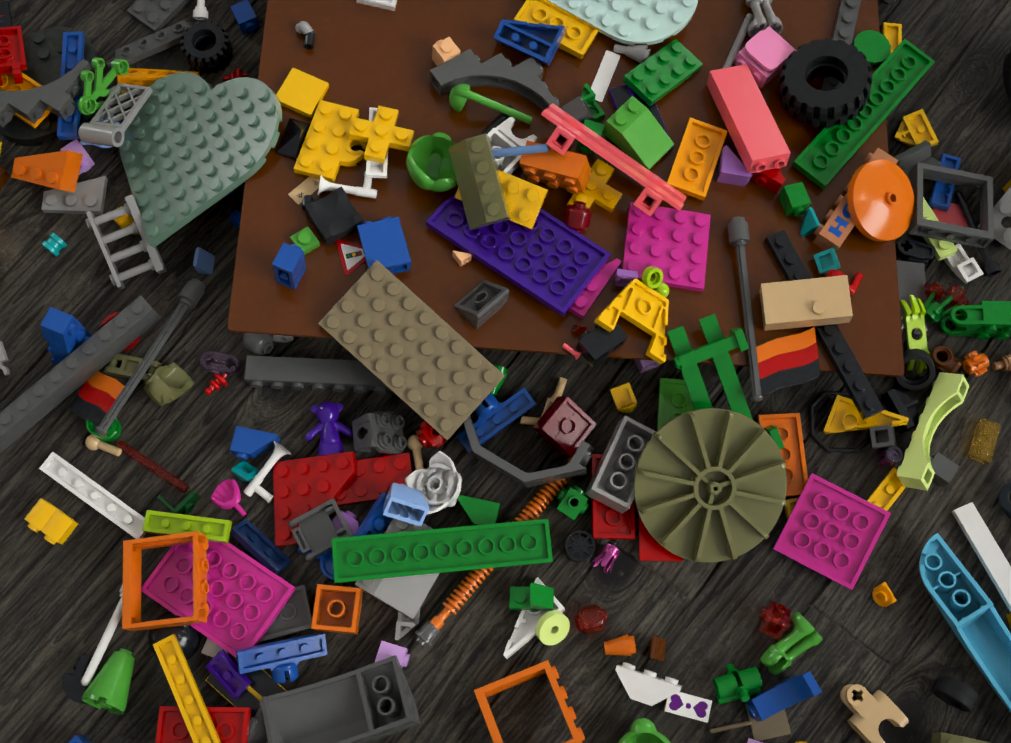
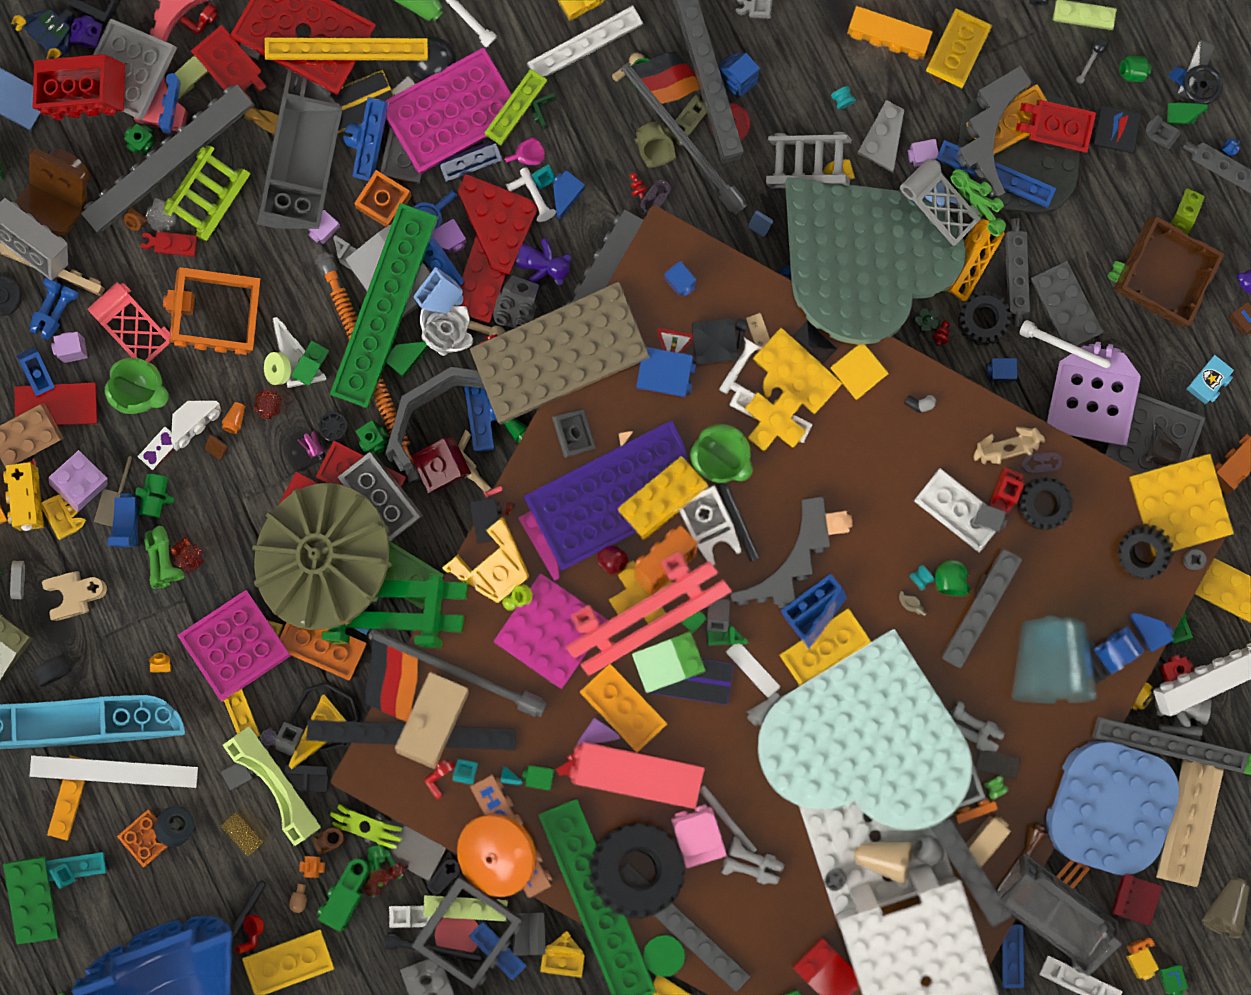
camera: 120 degrees right, 10 degrees up
orange wedge [11,150,83,193] -> none
clear red bar [117,441,189,493] -> none
orange window [122,531,209,631] -> none
dark purple plate [206,650,252,700] -> none
dark grey container [288,498,354,562] -> none
bright green plate [290,226,320,255] -> none
olive slope [448,133,511,230] -> none
bright green piece [449,83,532,124] -> none
medium blue bar [493,144,549,158] -> none
yellow plate [609,382,637,413] -> none
medium lavender tile [613,269,638,287] -> none
green plate [622,39,703,106] -> none
black tyre [895,349,935,390] -> none

